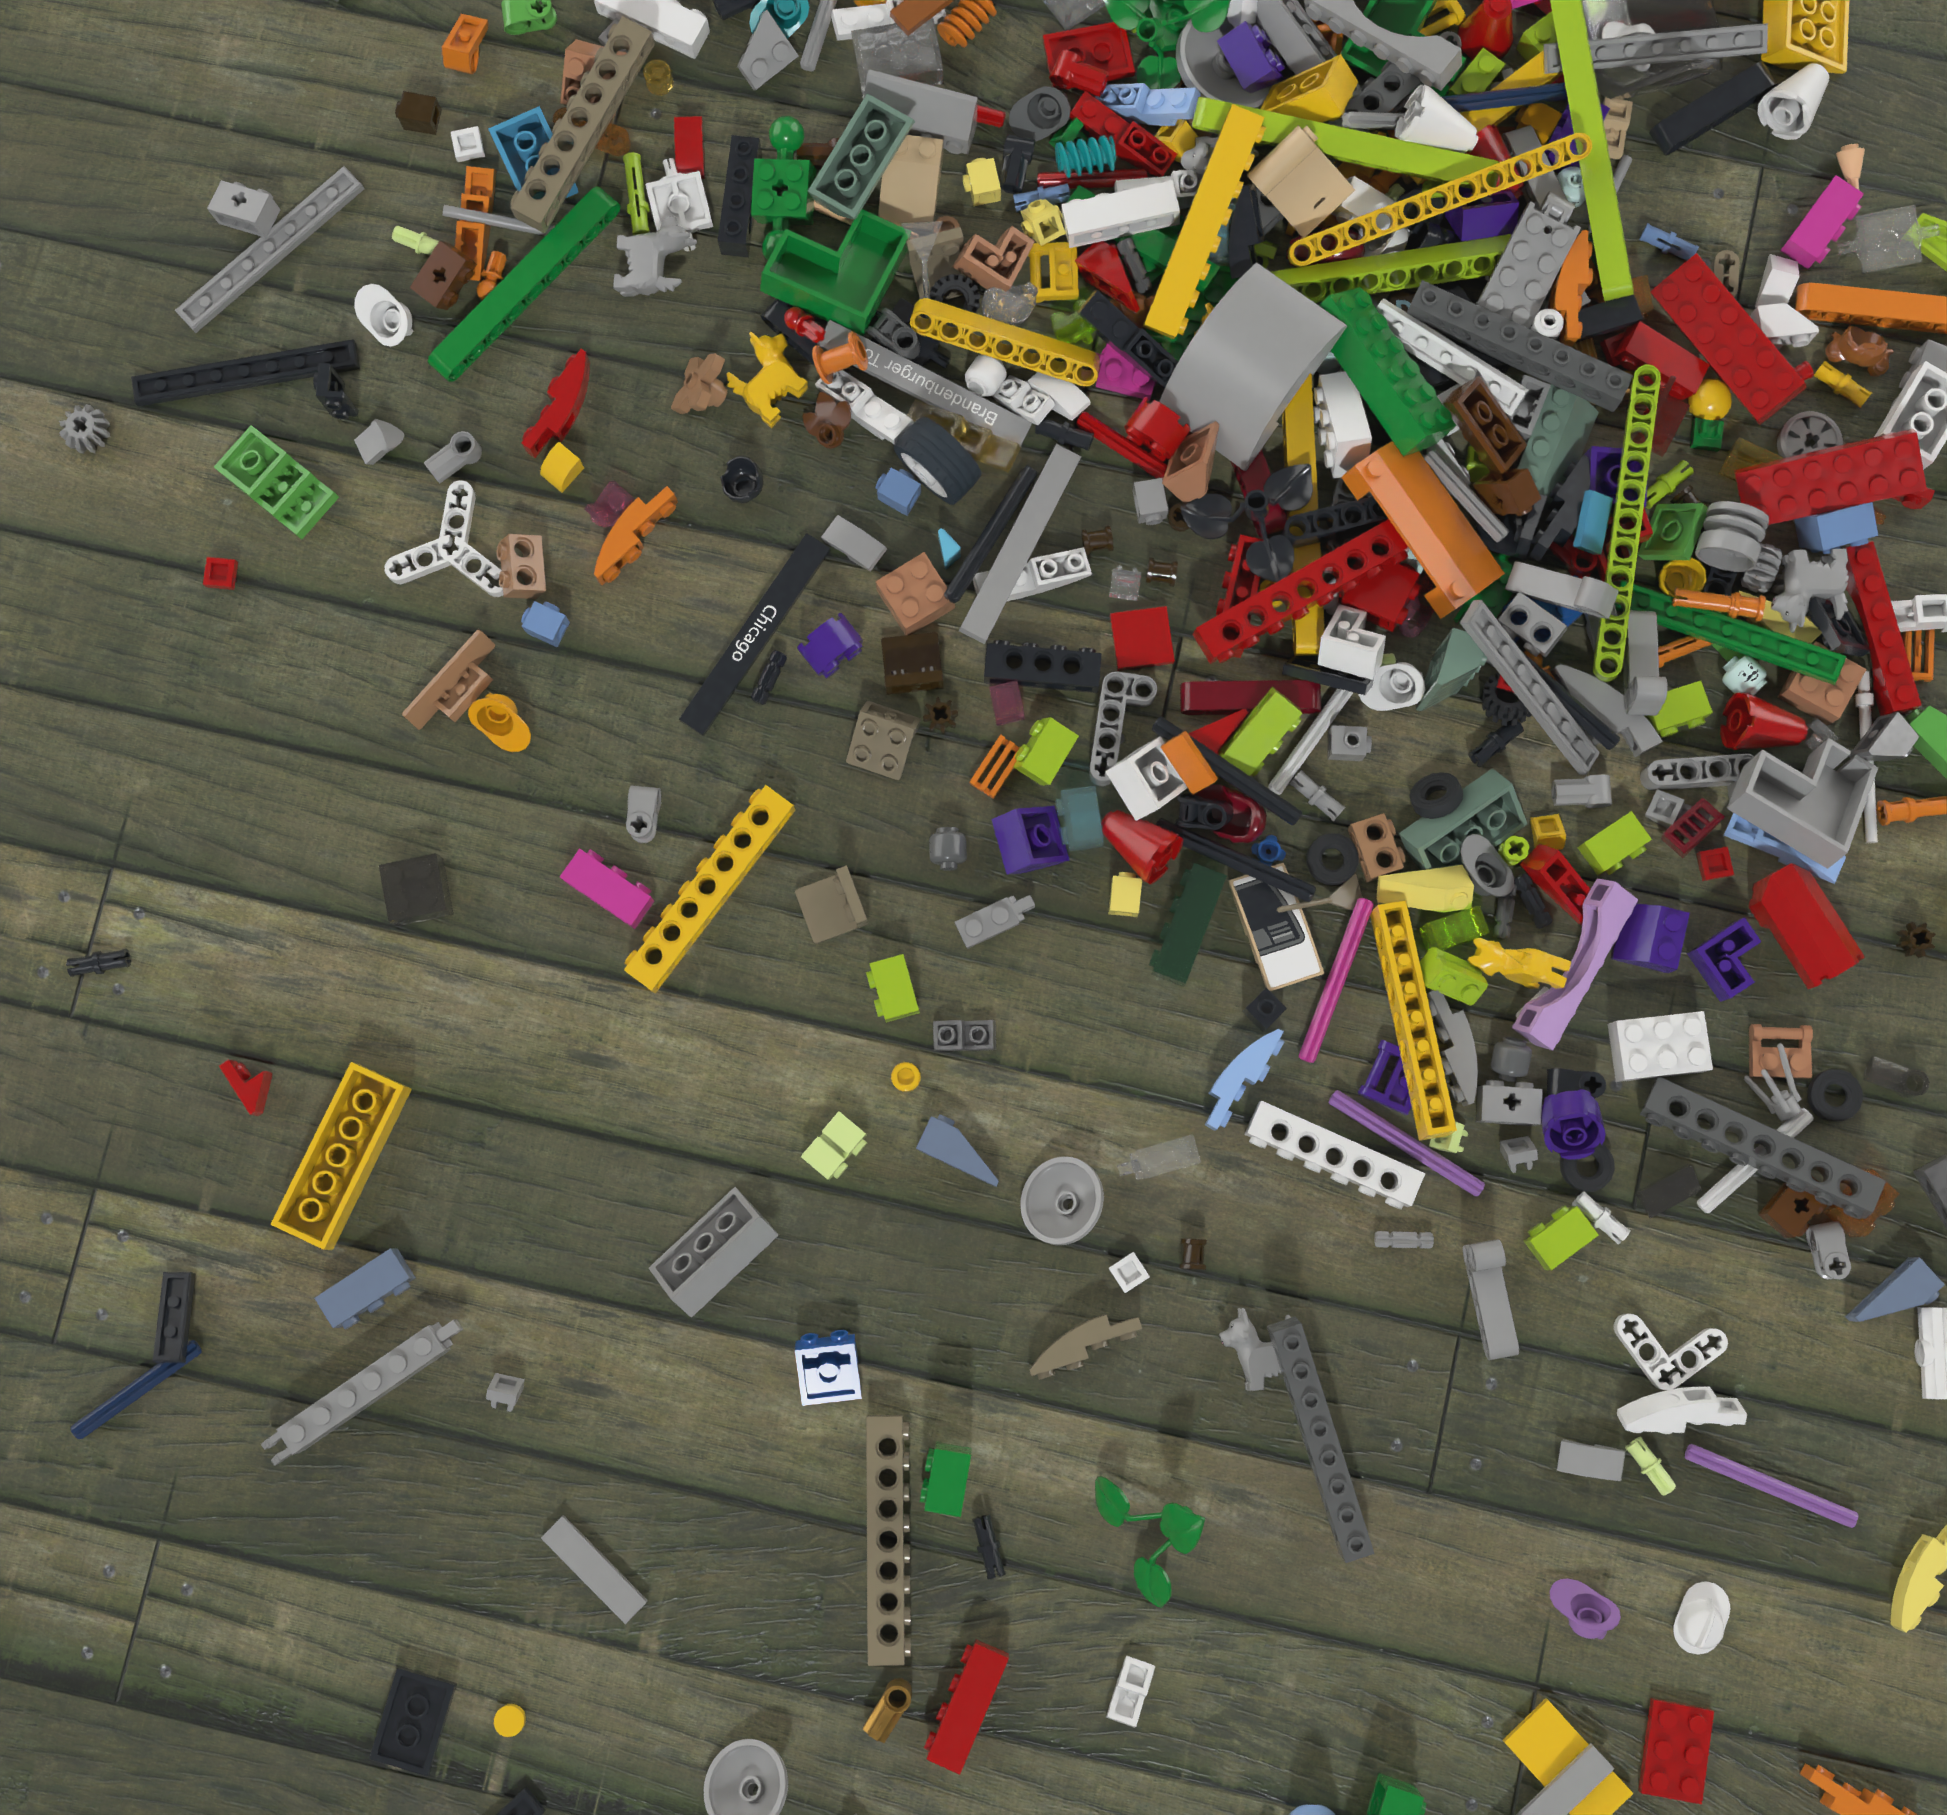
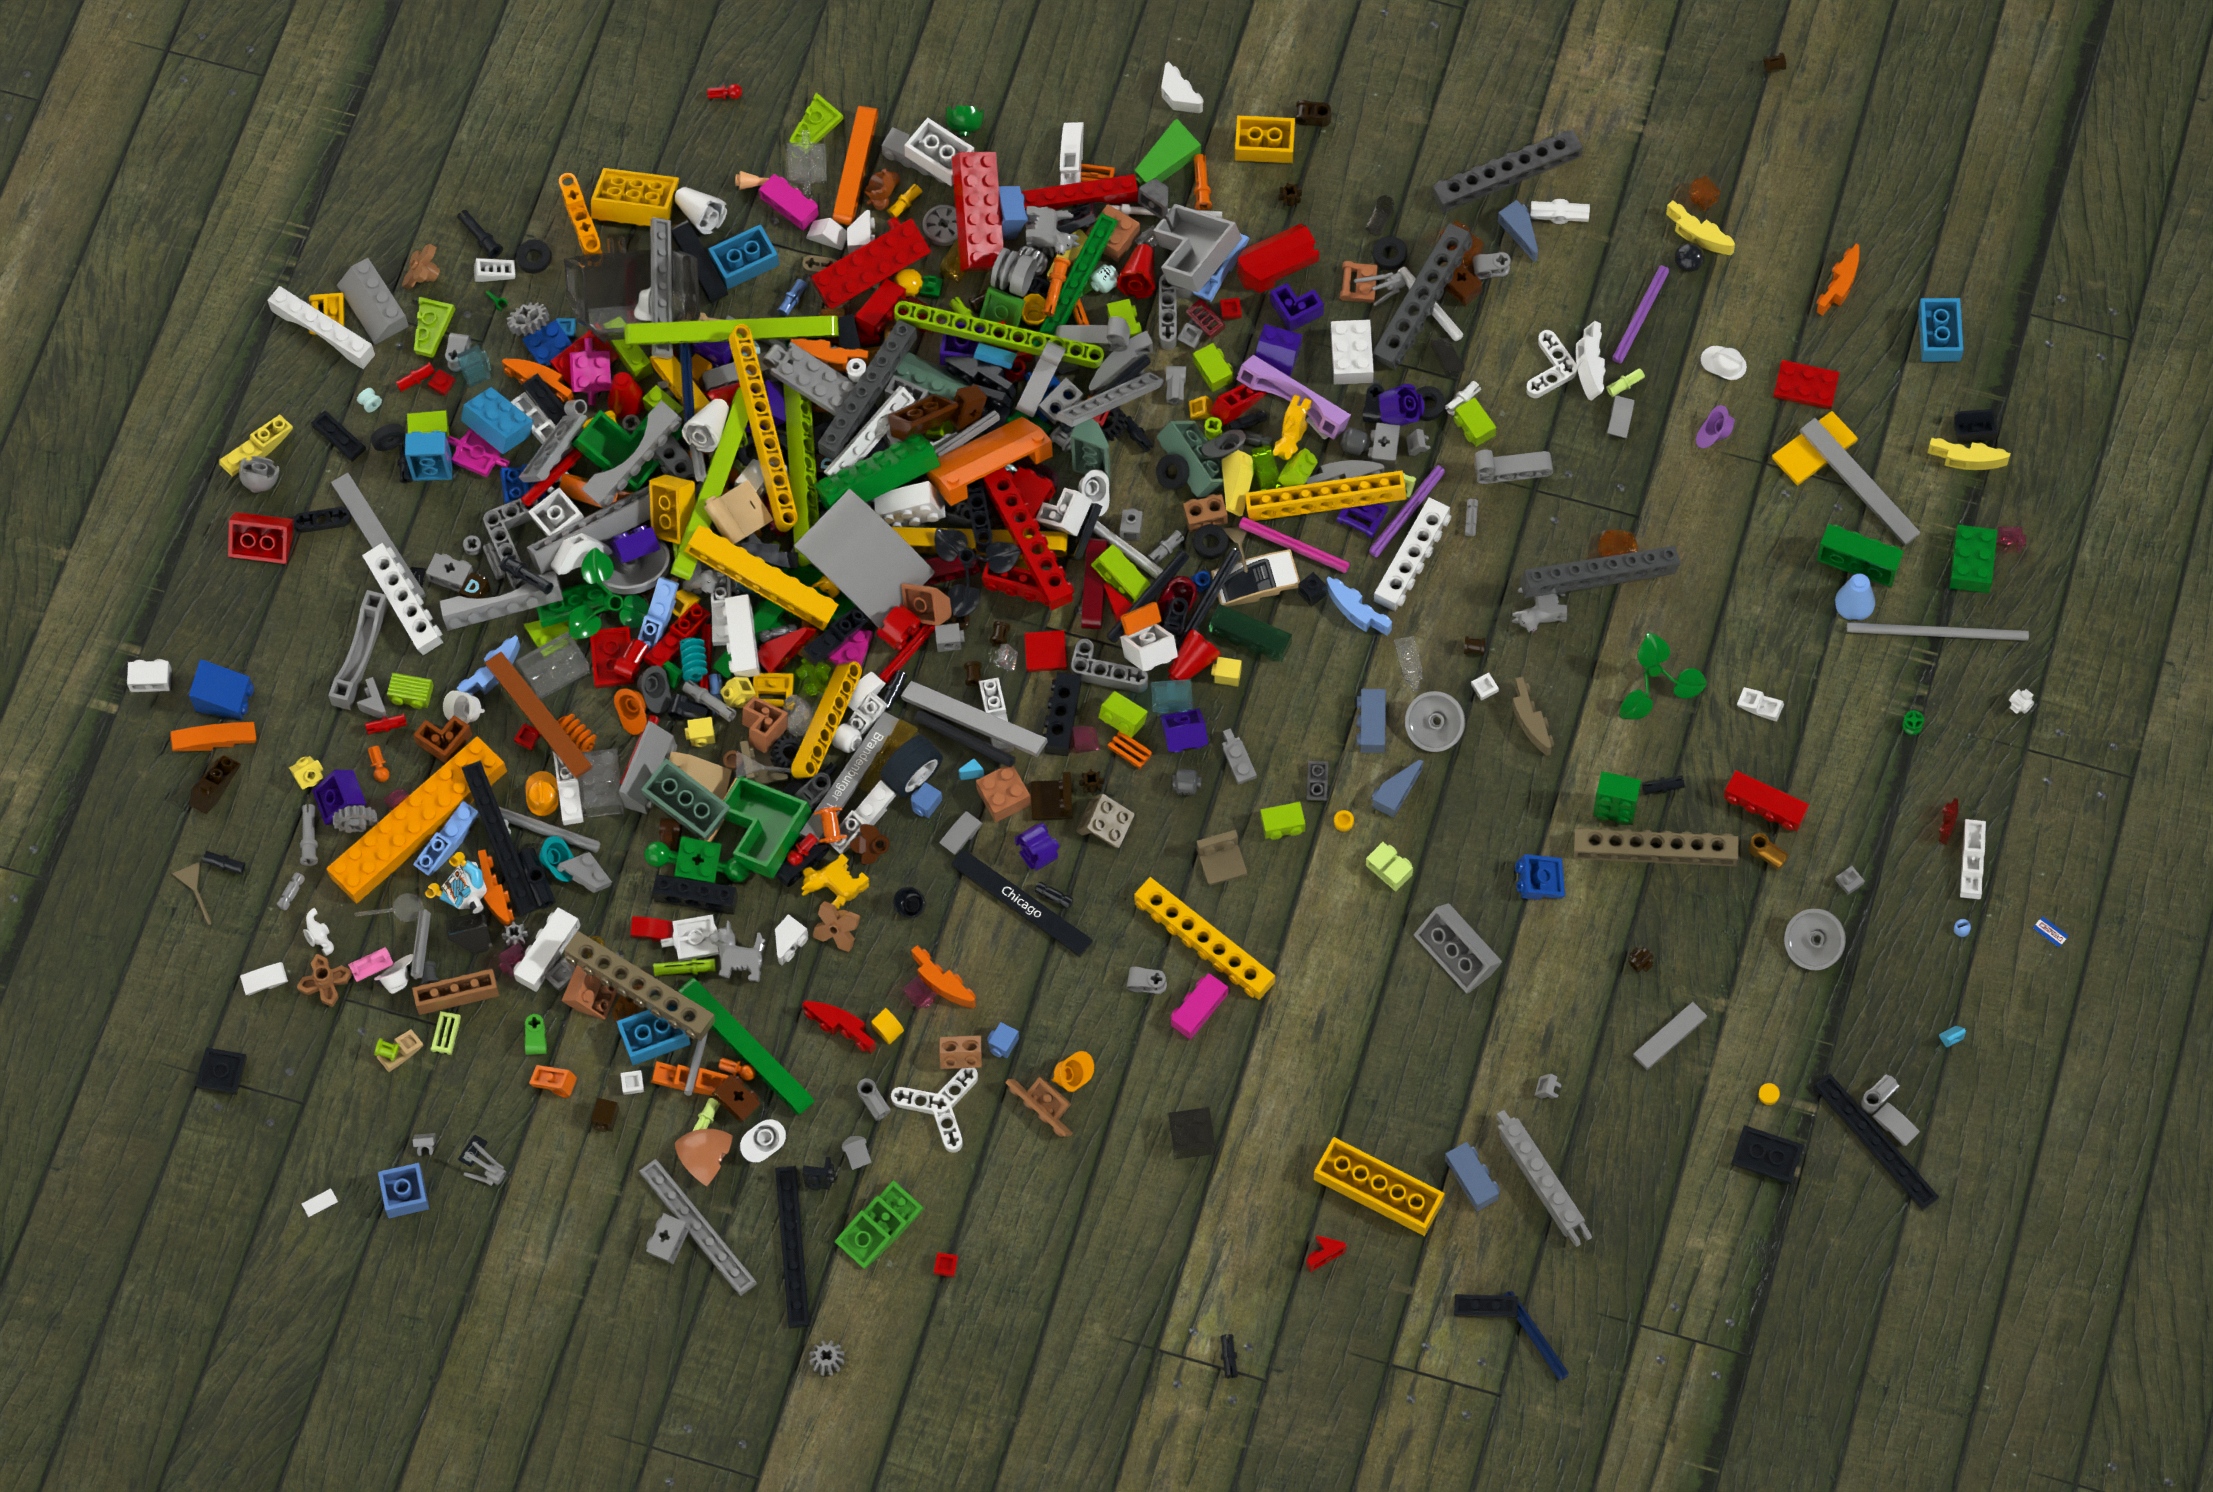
camera: 85 degrees left, 15 degrees down
none -> orange piece [614,688,647,735]
none -> nougat brick [675,1129,733,1186]
none -> light grey pin [683,680,736,722]
none -> dark azure brick [708,224,779,290]
none -> white slope [775,914,808,965]
none -> sand blue brick [1357,689,1386,753]
none -> clear orange dish [1598,529,1638,557]
none -> dark brown gear [1628,947,1654,972]
none -> black hair [1675,242,1705,271]

